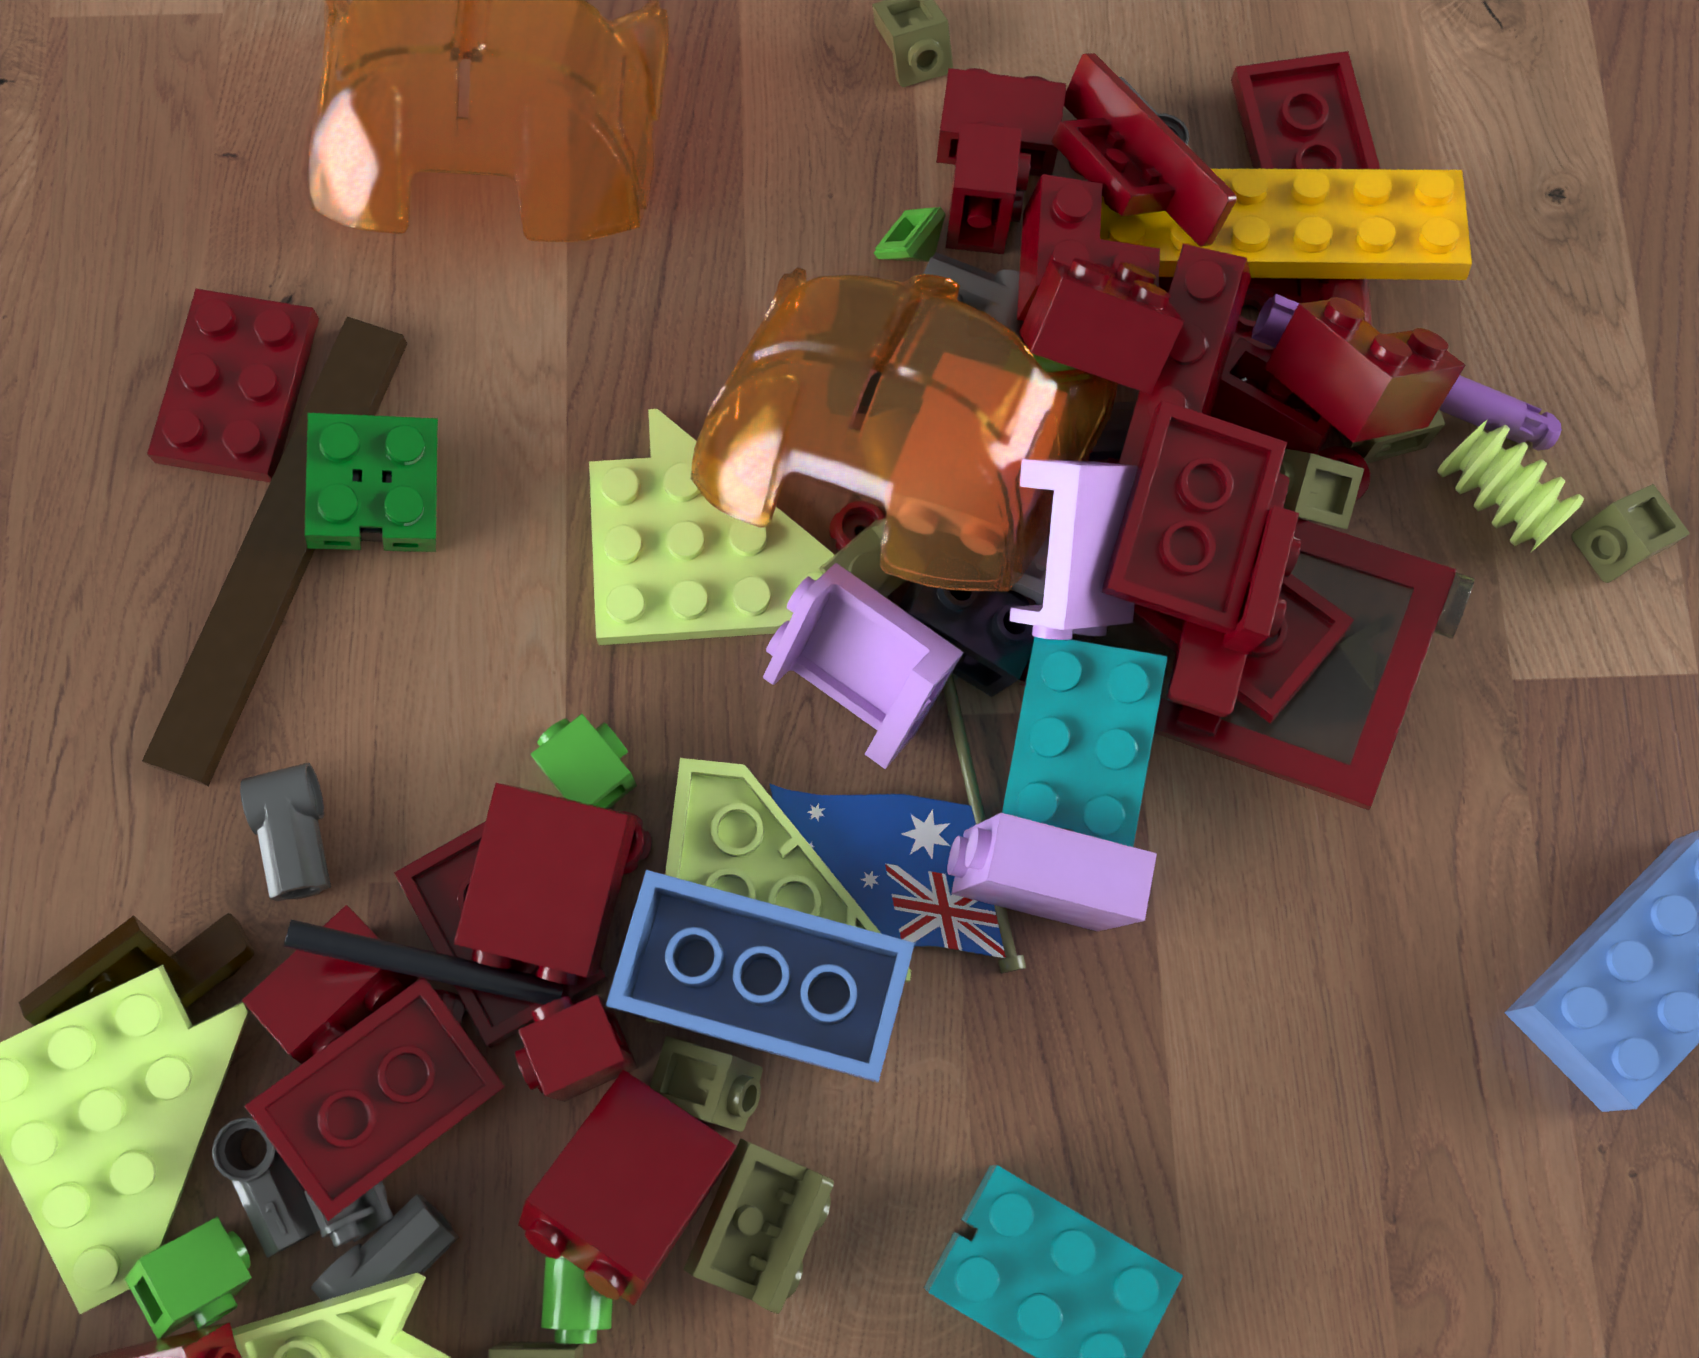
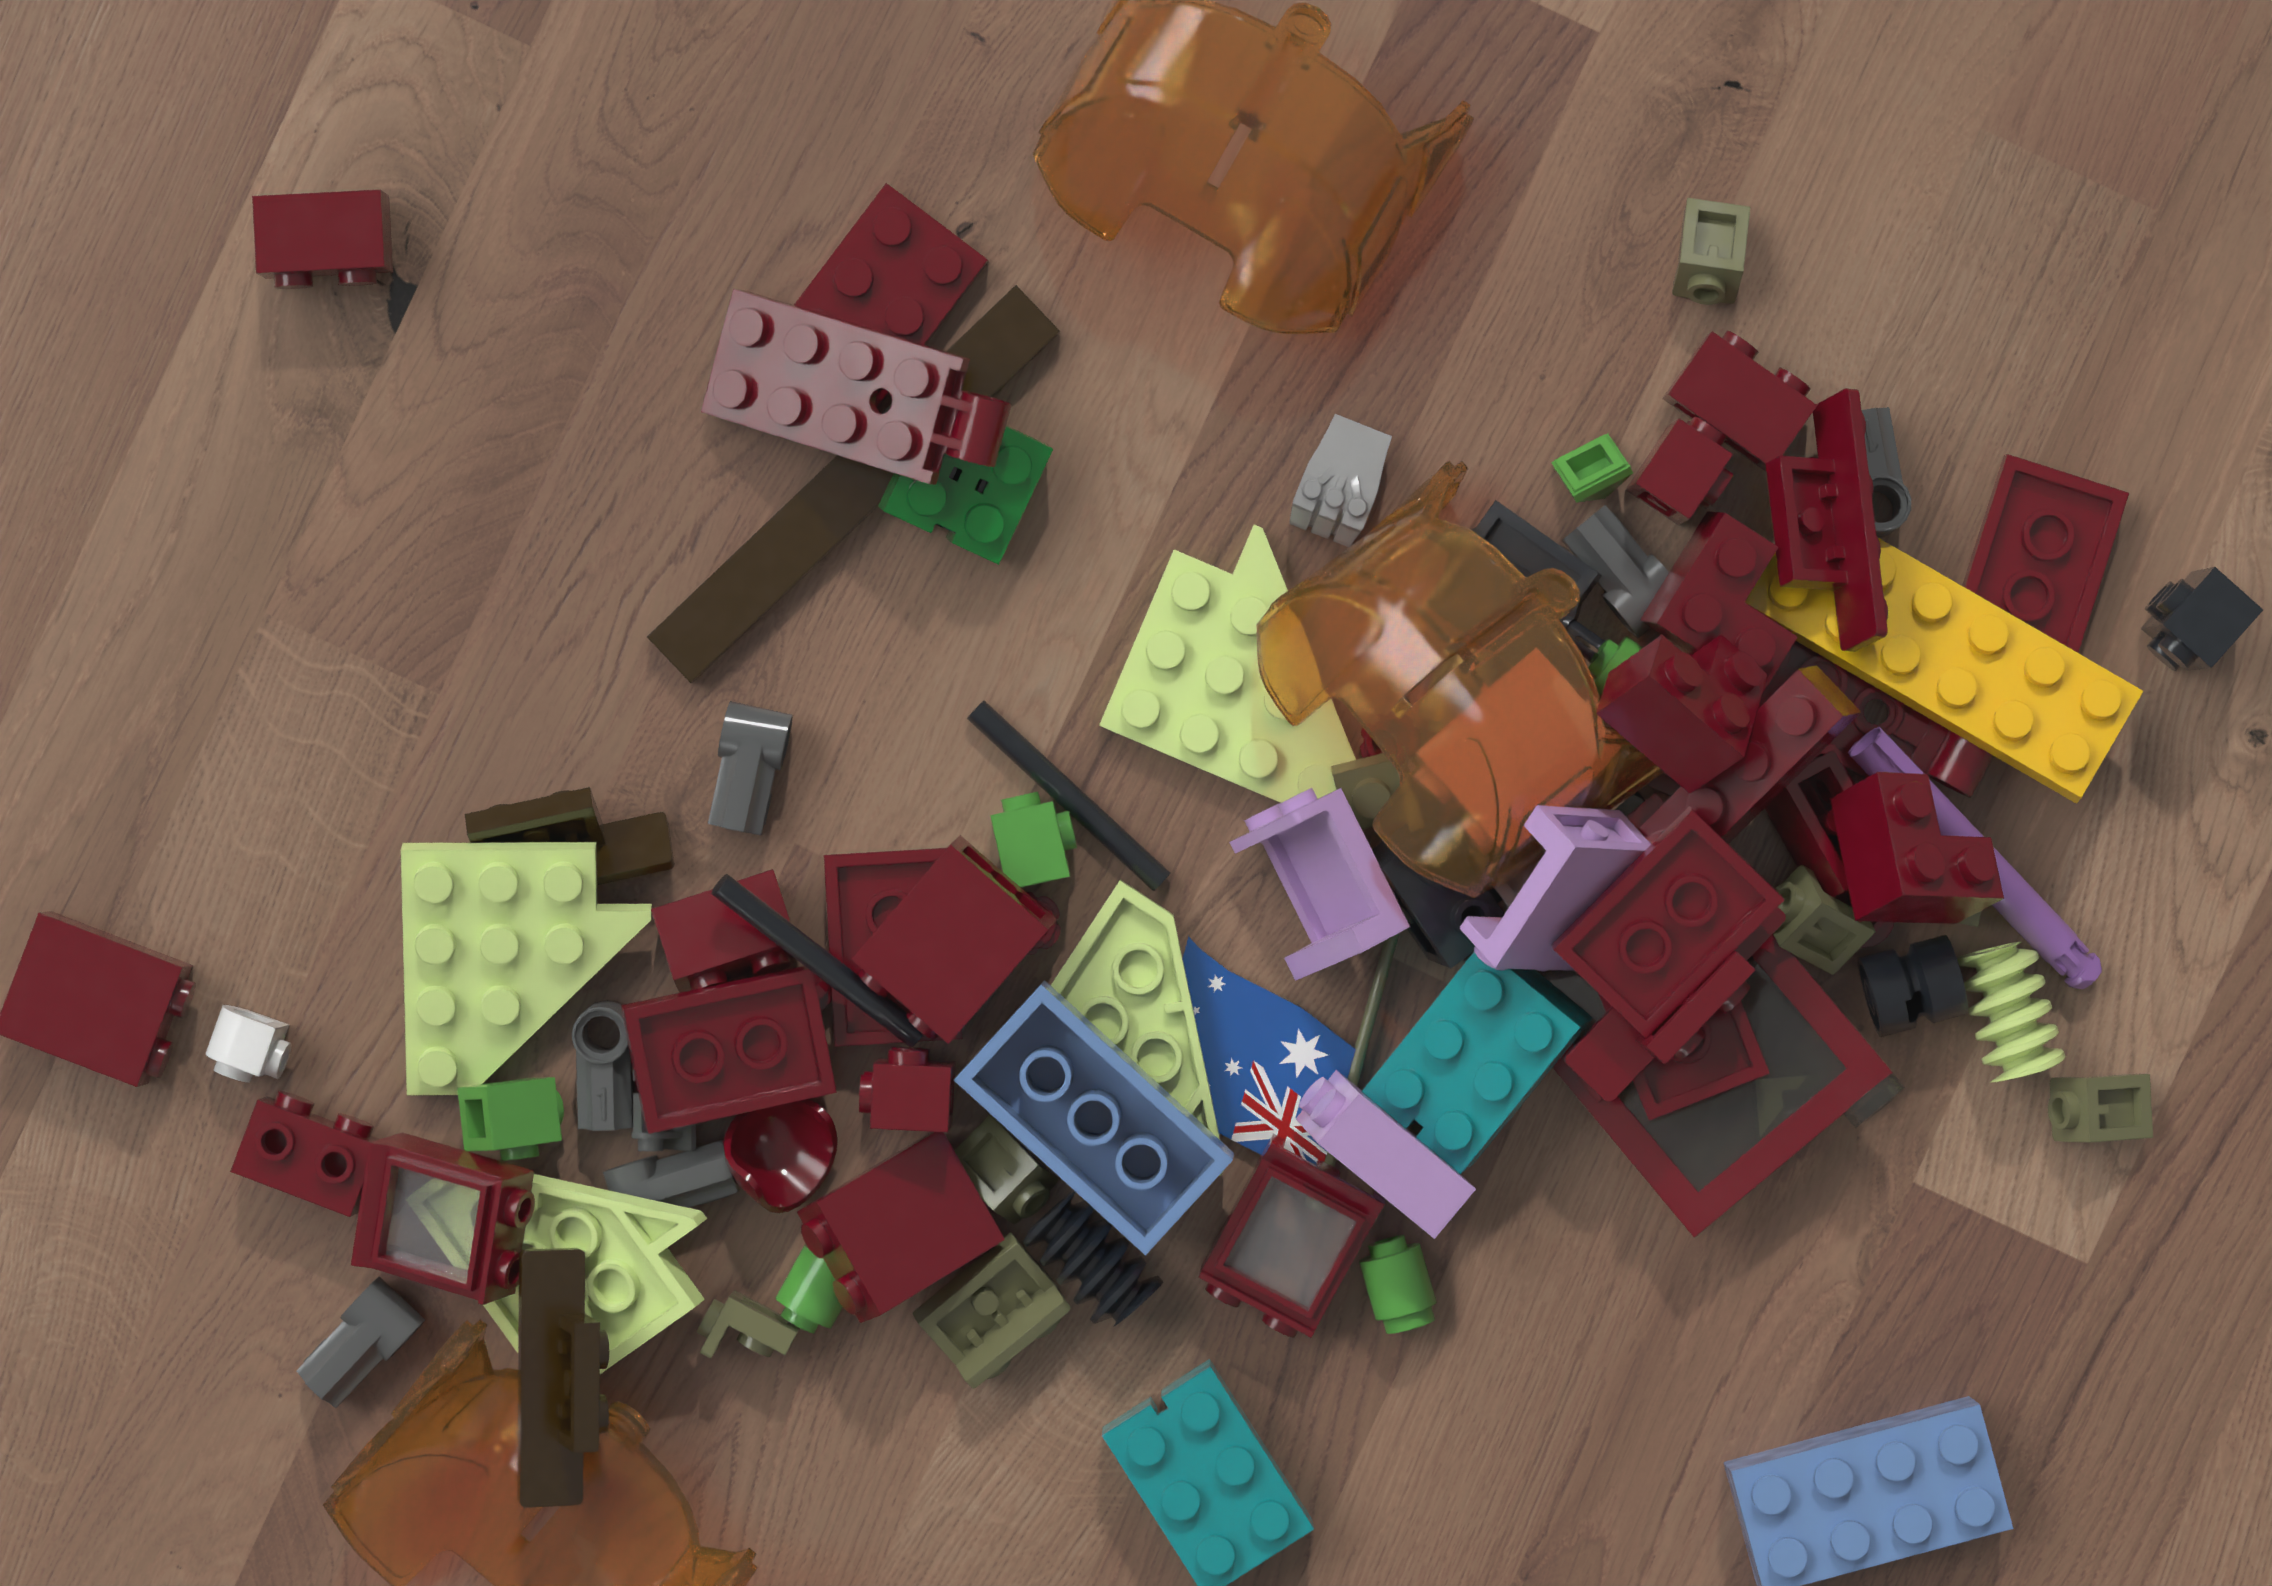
camera: 30 degrees right, 15 degrees up
none -> hinge [701,289,1012,485]
none -> dark red helmet [724,1099,838,1213]
none -> black bar [967,700,1171,891]
none -> black piece [1023,1190,1163,1326]
none -> window [1198,1133,1385,1338]
none -> light grey hand [1289,414,1392,548]
none -> bright green brick [1359,1235,1437,1334]
none -> black wheel [1858,935,1969,1037]
none -> black brick [2141,567,2263,671]

